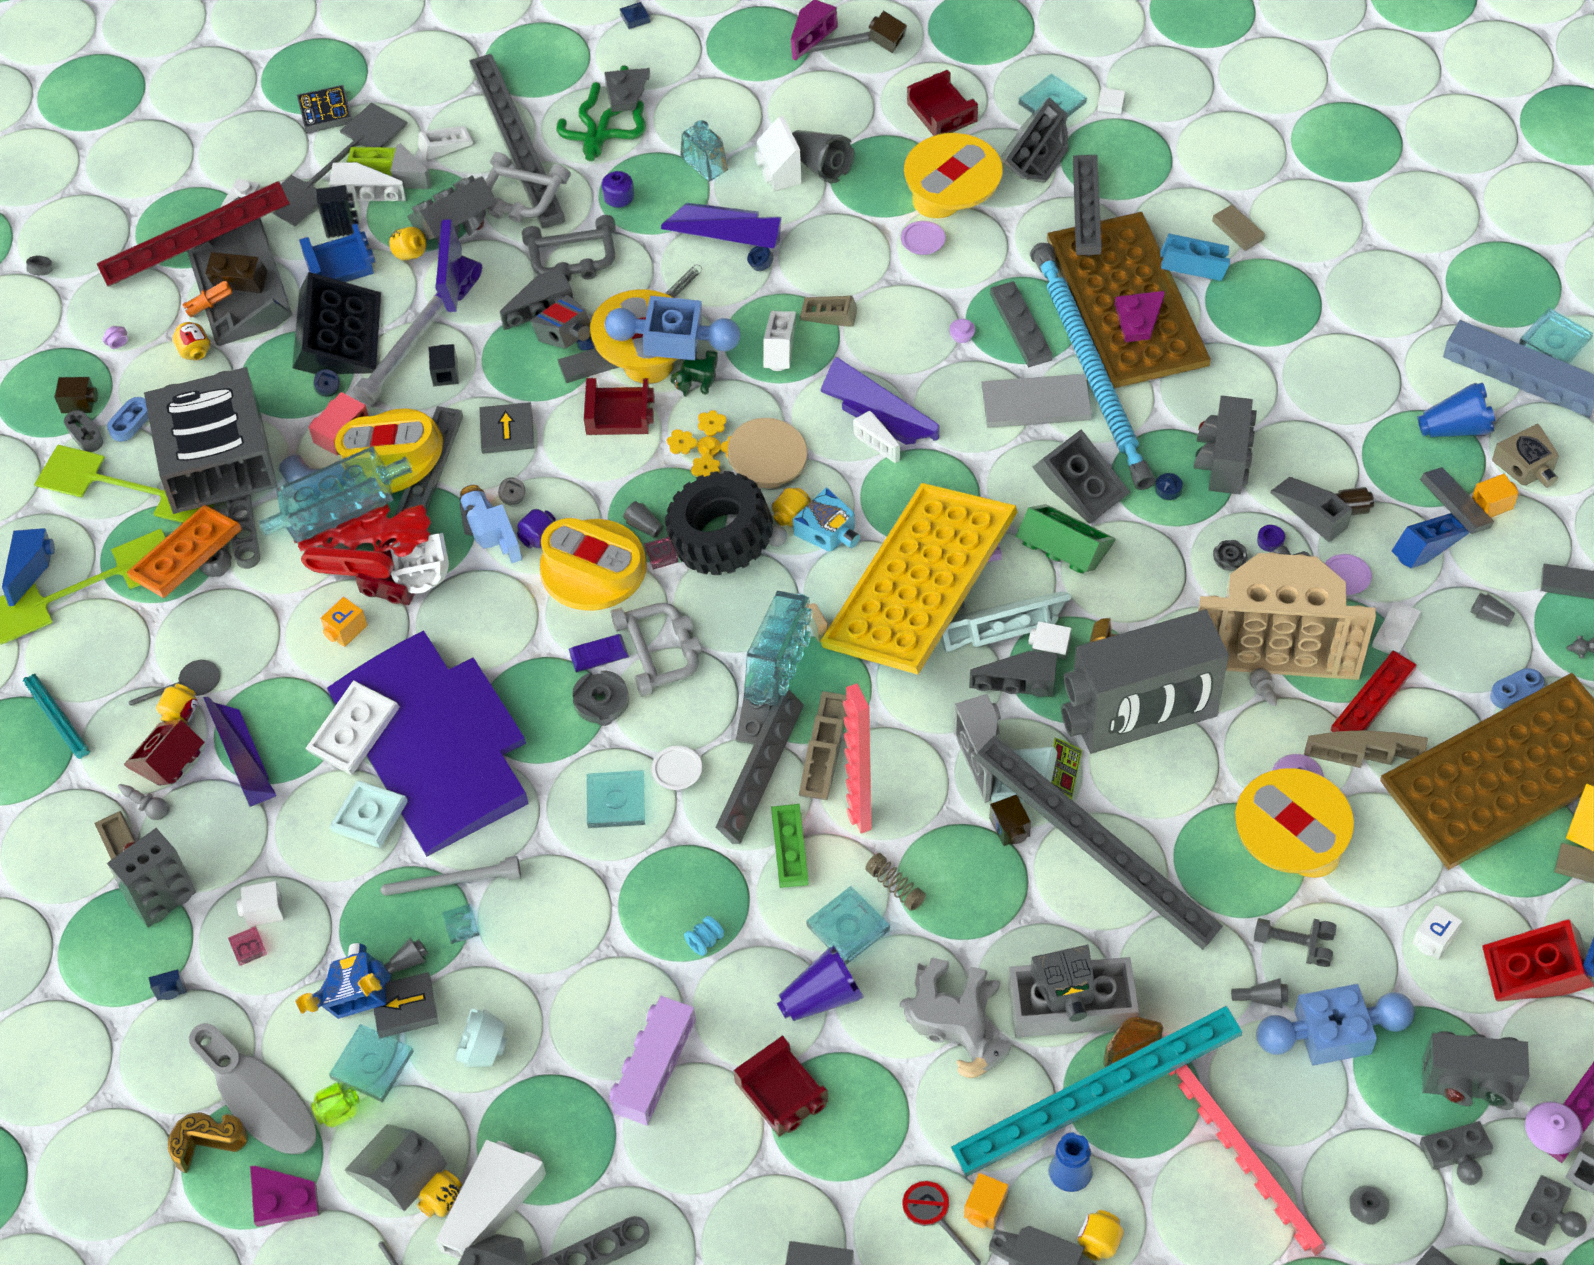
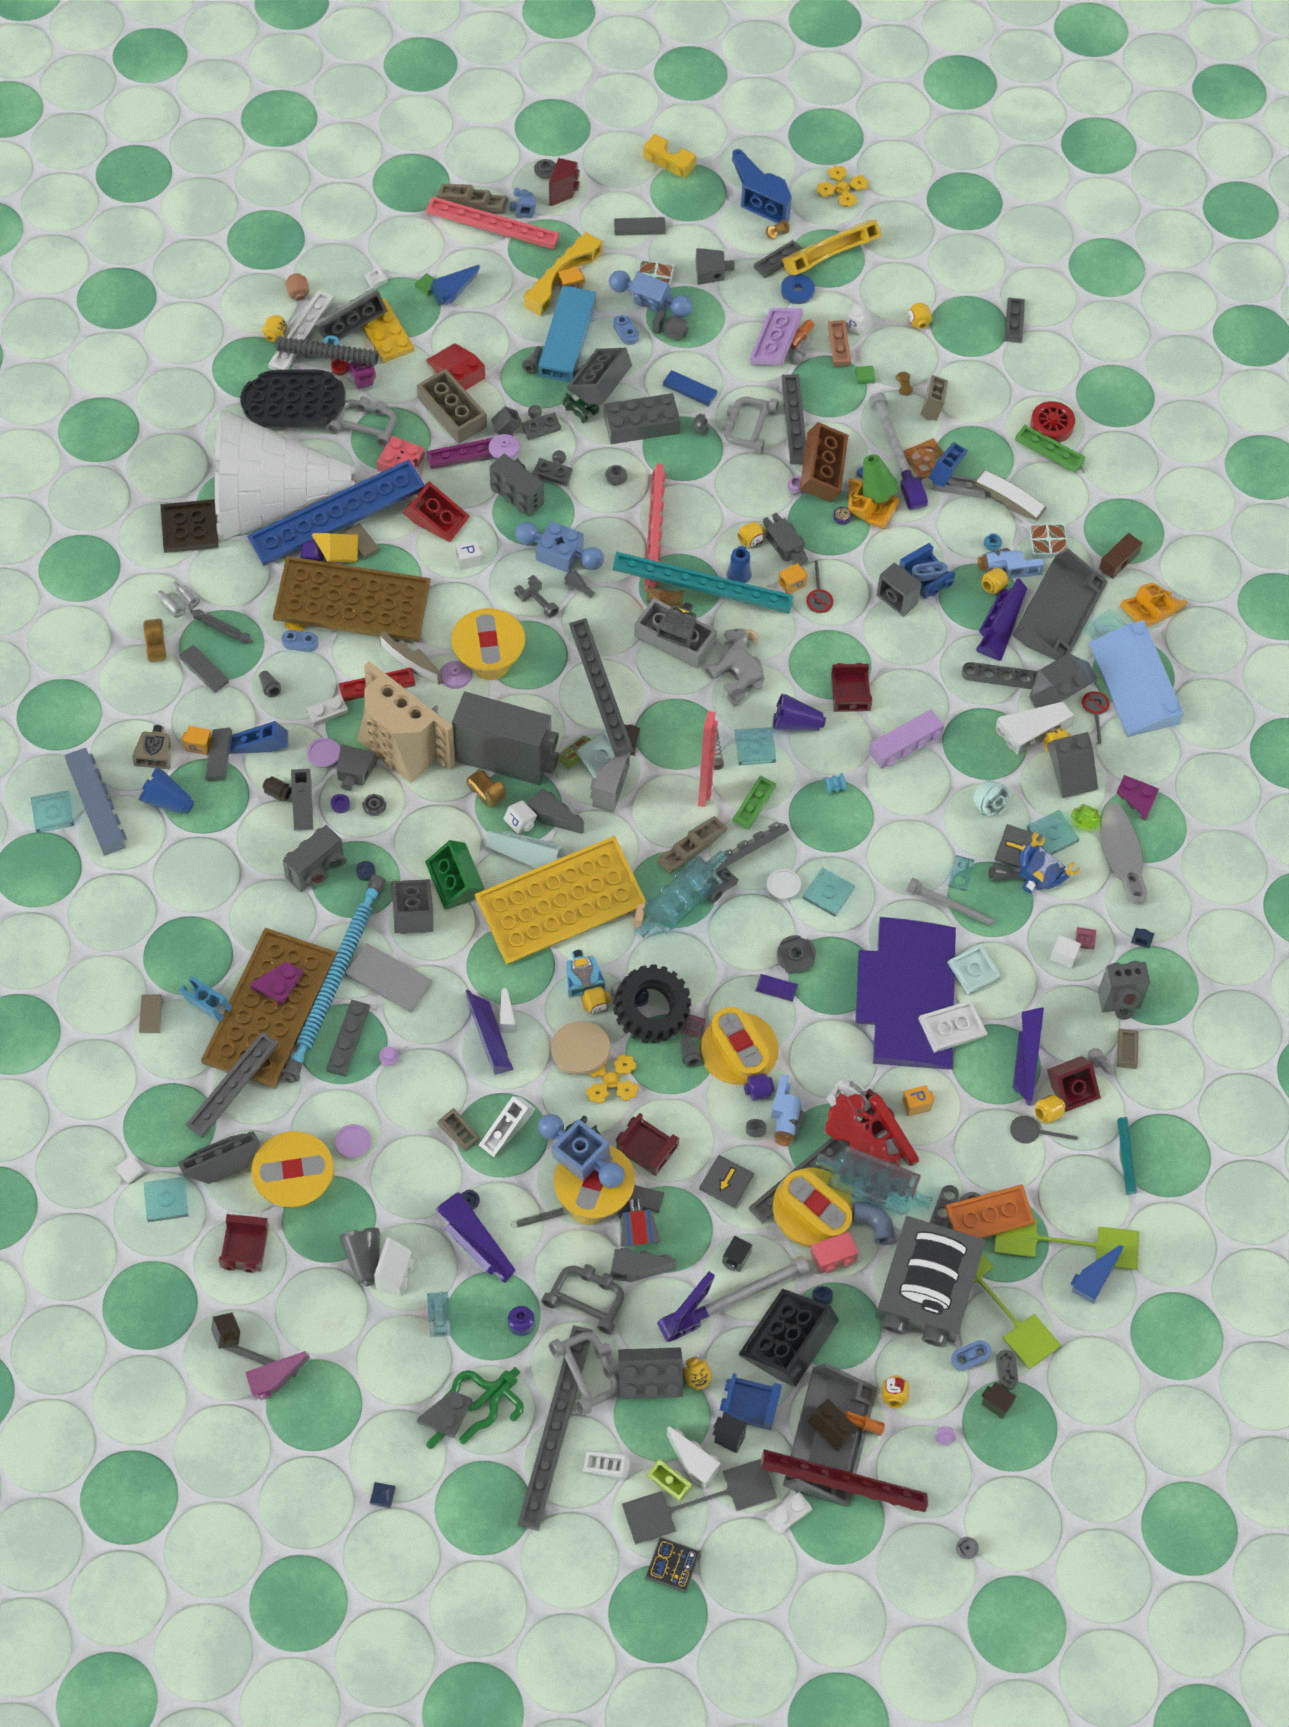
camera: 150 degrees left, 5 degrees up
pearl gold animal [168,1112,248,1173] -> none
light grey slope [391,143,432,189] -> none
light grey bar [610,603,701,697] -> none

